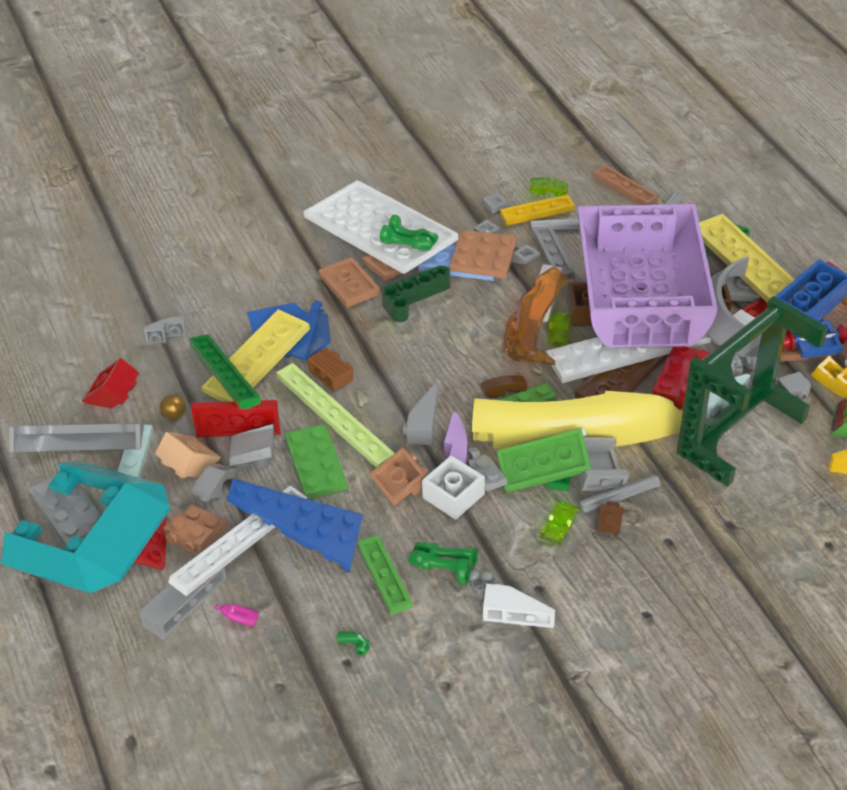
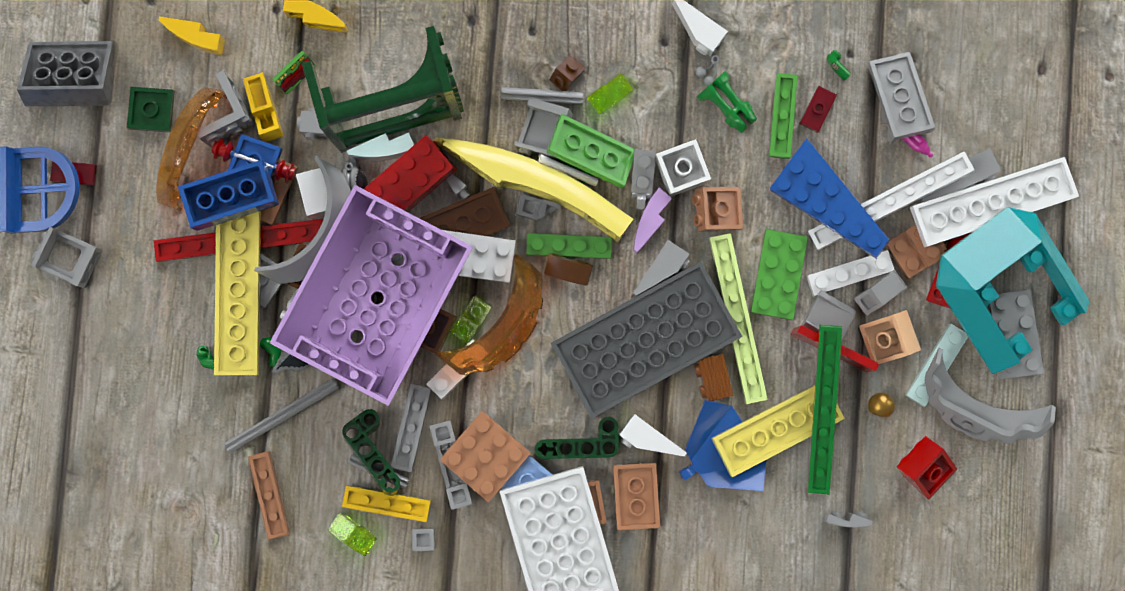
camera: 155 degrees left, 40 degrees up
green piece [380,215,438,251] -> none
none -> dark green beam [342,409,401,496]
none -> dark grey plate [551,262,743,418]
none -> white slope [619,414,687,456]
none -> dark red plate [799,86,837,133]
none -> white plate [806,250,894,296]
none -> light grey hinge [868,52,935,142]
none -> white plate [910,157,1079,248]

